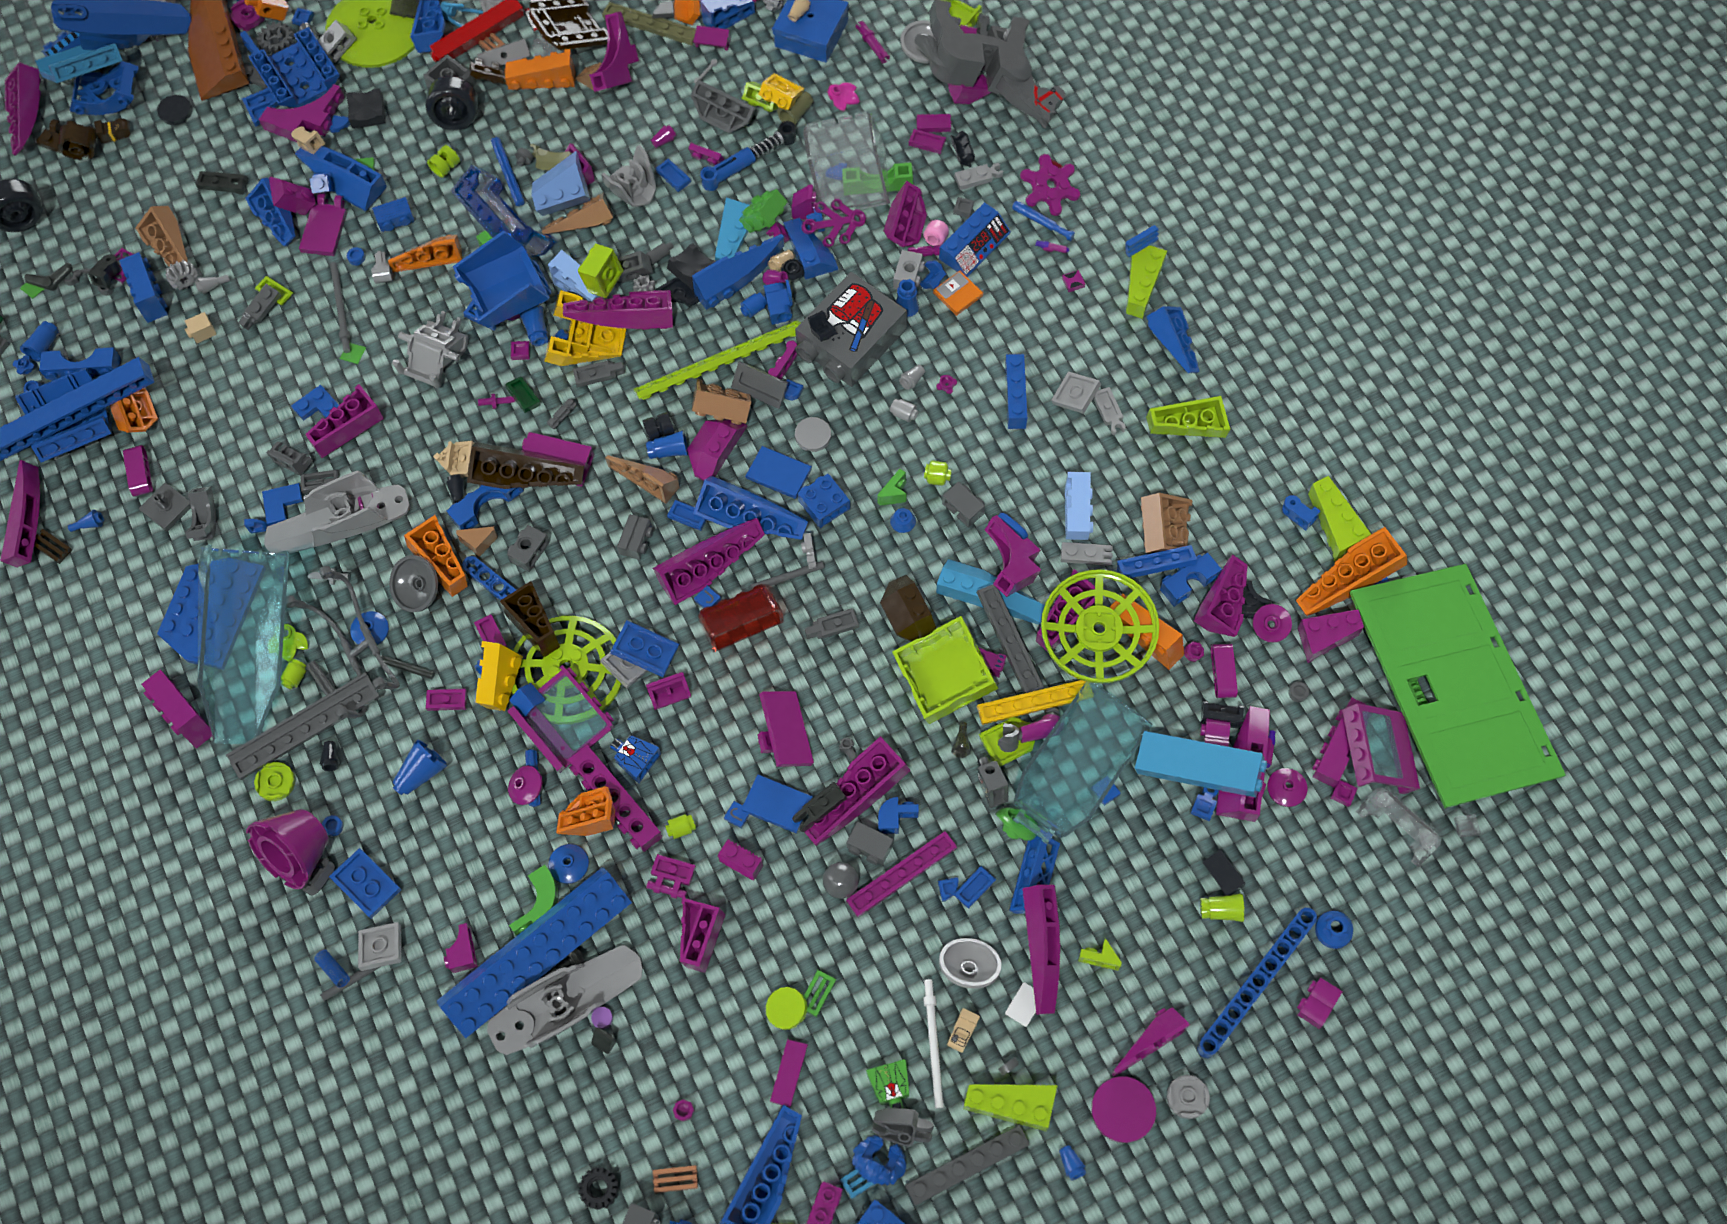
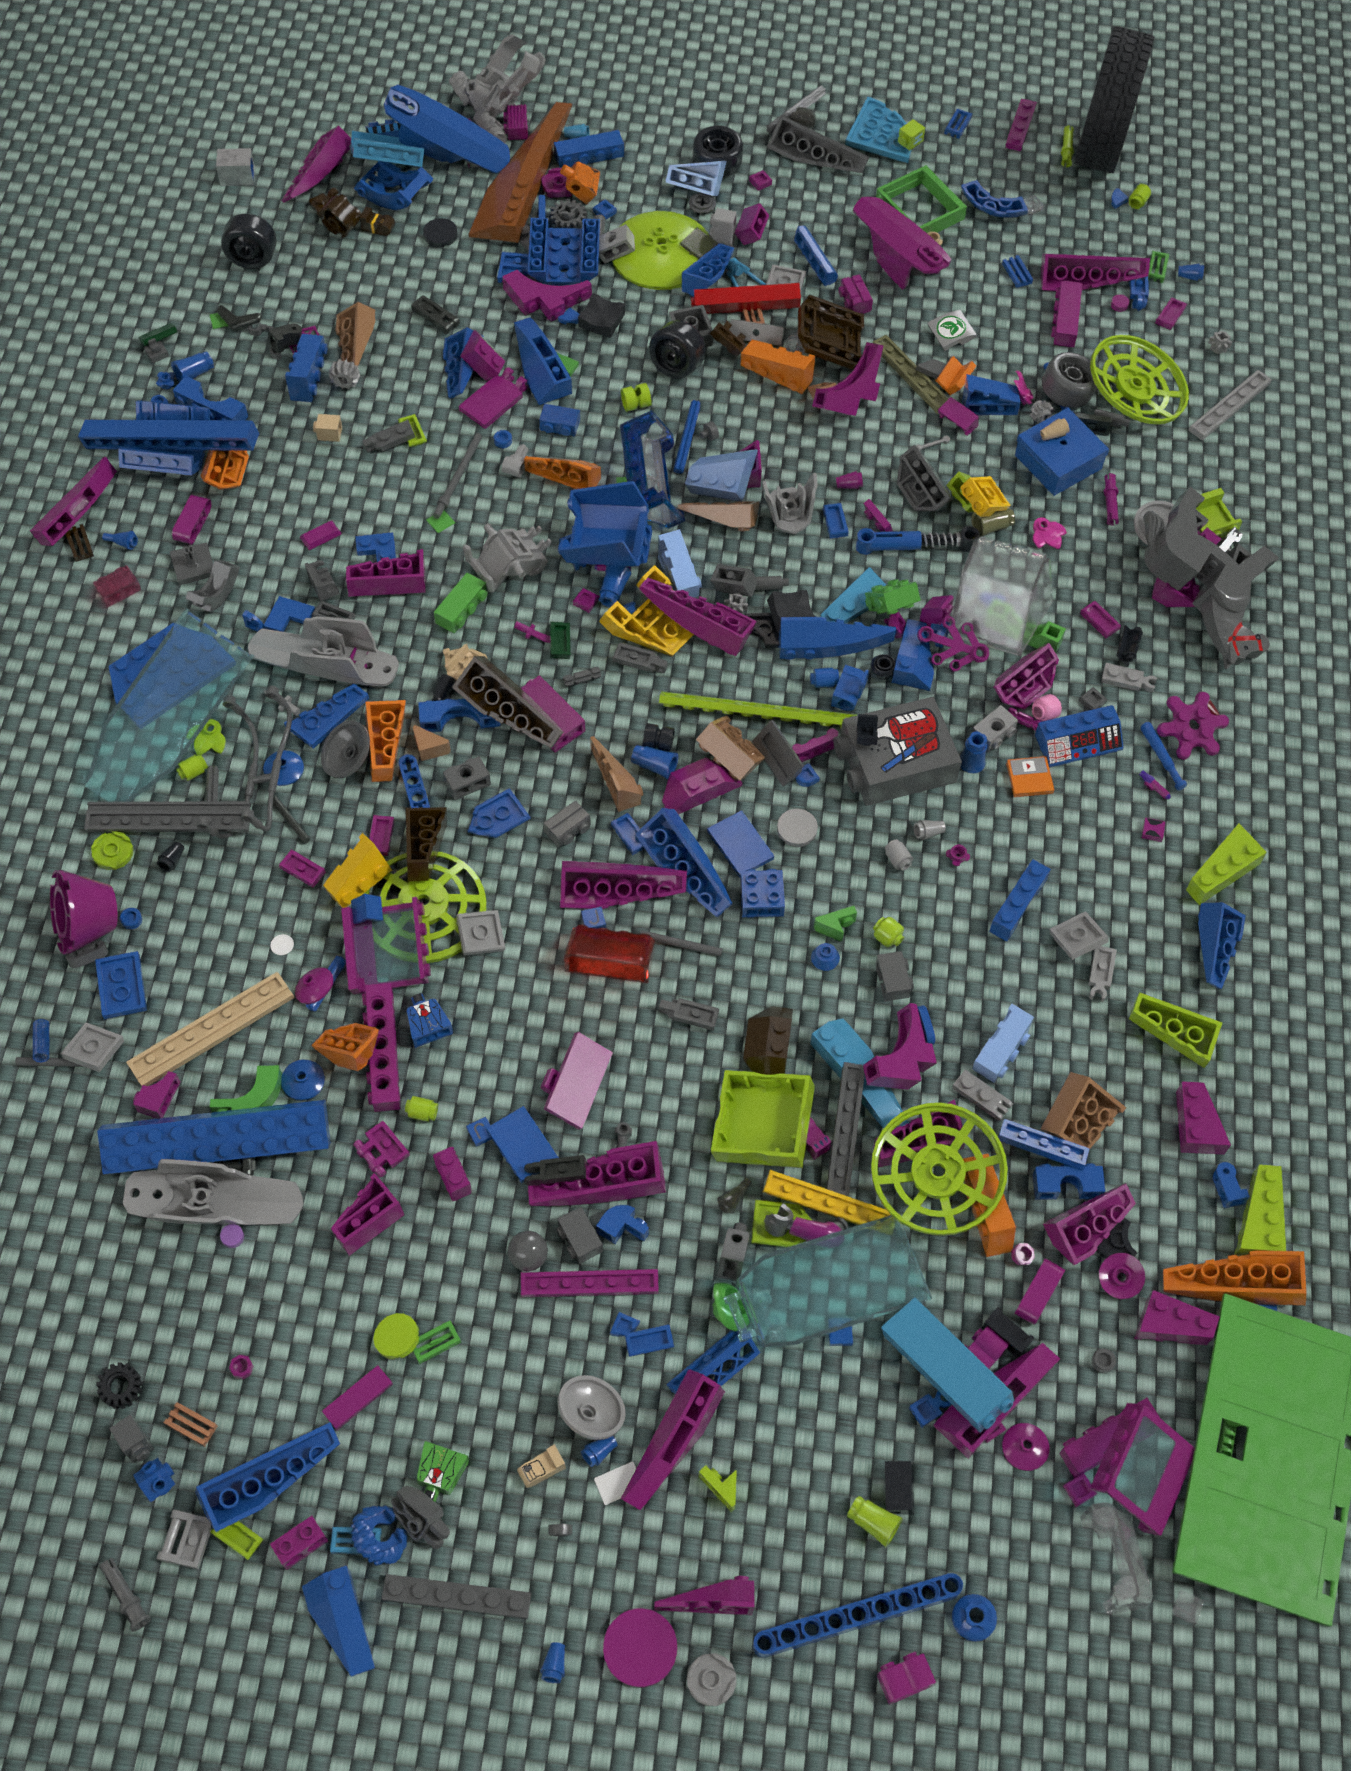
camera: 30 degrees right, 5 degrees down
magenta wedge [141,669,215,749] -> none
light grey cone [195,275,230,295] -> none
tan leg [291,127,325,154] -> none
window [309,172,334,194] -> none
blue cone [393,739,447,795] -> none
olive piece [530,144,572,171] -> none
lime container [578,243,623,298] -> none
pearl dark grey slope [591,1027,616,1054] -> none
blue tile [610,620,679,677] -> none
magenta hinge [646,672,691,710] -> none
magenta cone [762,269,788,285] -> none
tan cone [768,250,794,271] -> none
light grey plate [801,533,817,569] -> none
magenta tile [917,114,951,132] -> none
blue bracket [920,261,946,289] -> none
white bar [923,980,944,1109] -> none
lime wedge [963,1084,1058,1131] -> none
blue tile [1125,225,1159,257] -> none
magenta piece [1266,730,1276,768] -> none
none -> clear pink brick [93,565,141,608]
none -> tan plate [127,972,294,1086]
none -> white sticker [271,934,294,955]
none -> blue wing [284,684,369,749]
none -> magenta tile [300,520,342,550]
none -> bright green brick [434,573,487,633]
none -> blue tile [468,788,531,838]
none -> blue cone [581,1436,618,1467]
none -> magenta wedge [1176,1081,1231,1155]

